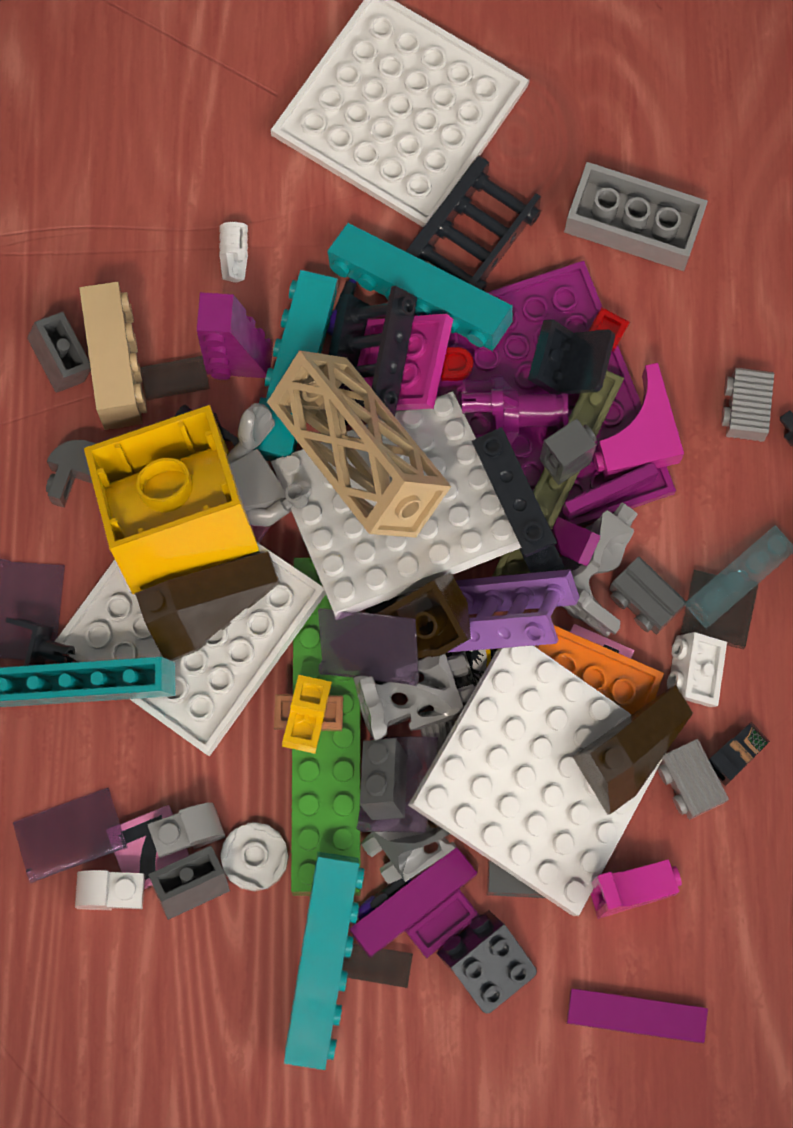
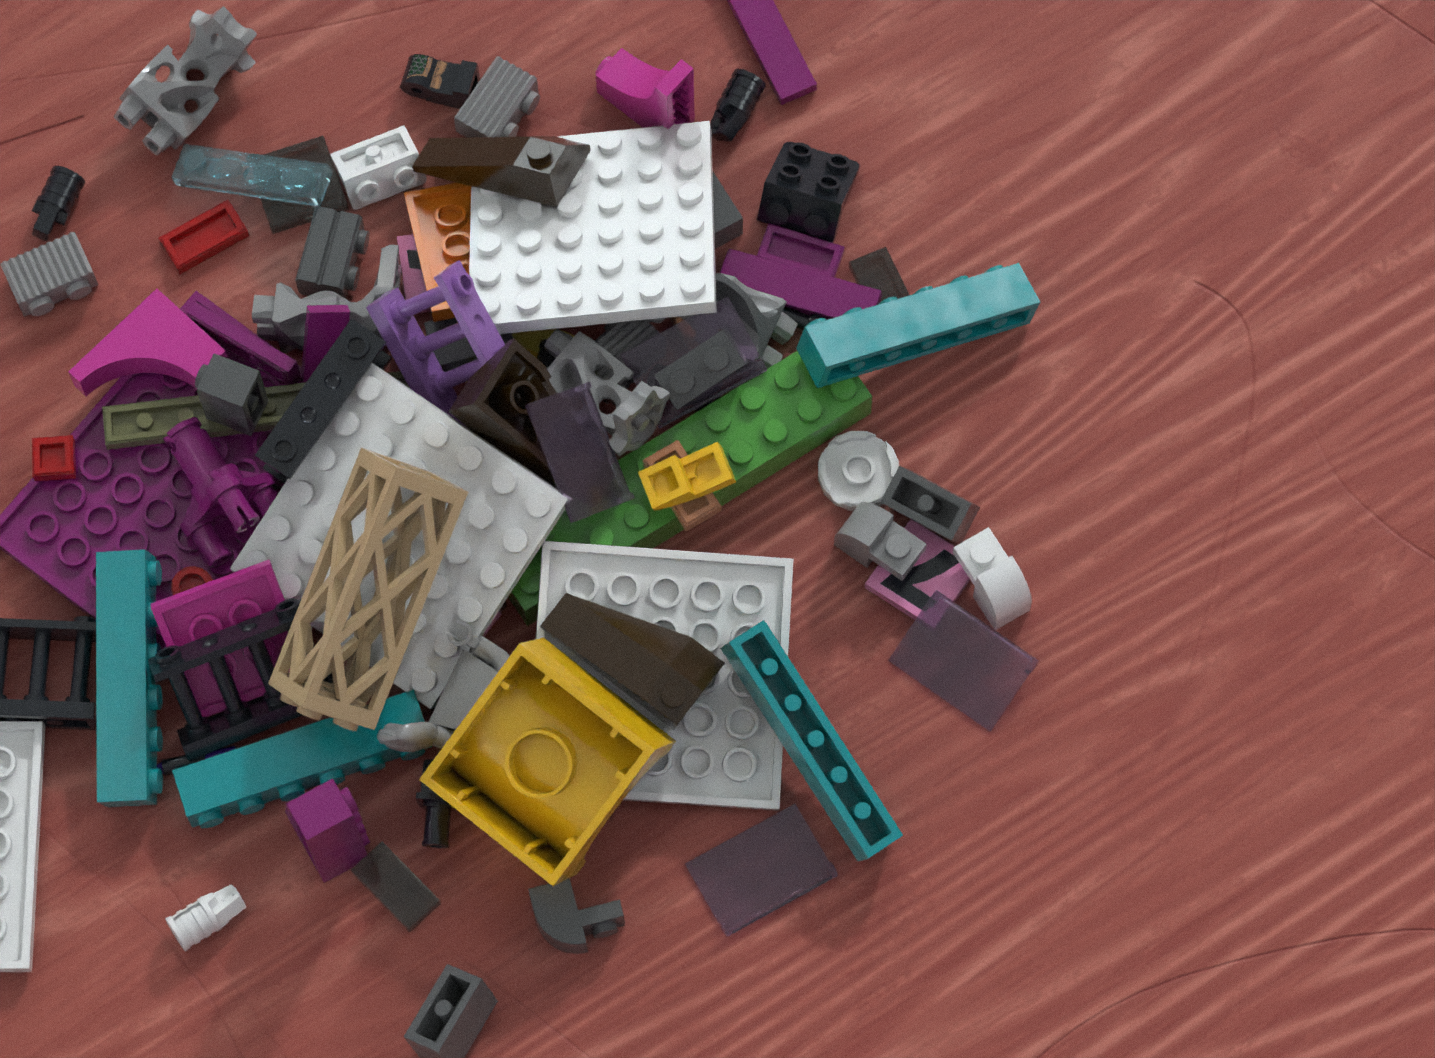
camera: 120 degrees left, 5 degrees down
black bracket [5,617,75,666] -> none
tan brick [79,282,147,430] -> none
black bracket [528,319,615,395] -> none
none -> red tile [158,199,249,275]
none -> black hinge [710,69,766,142]

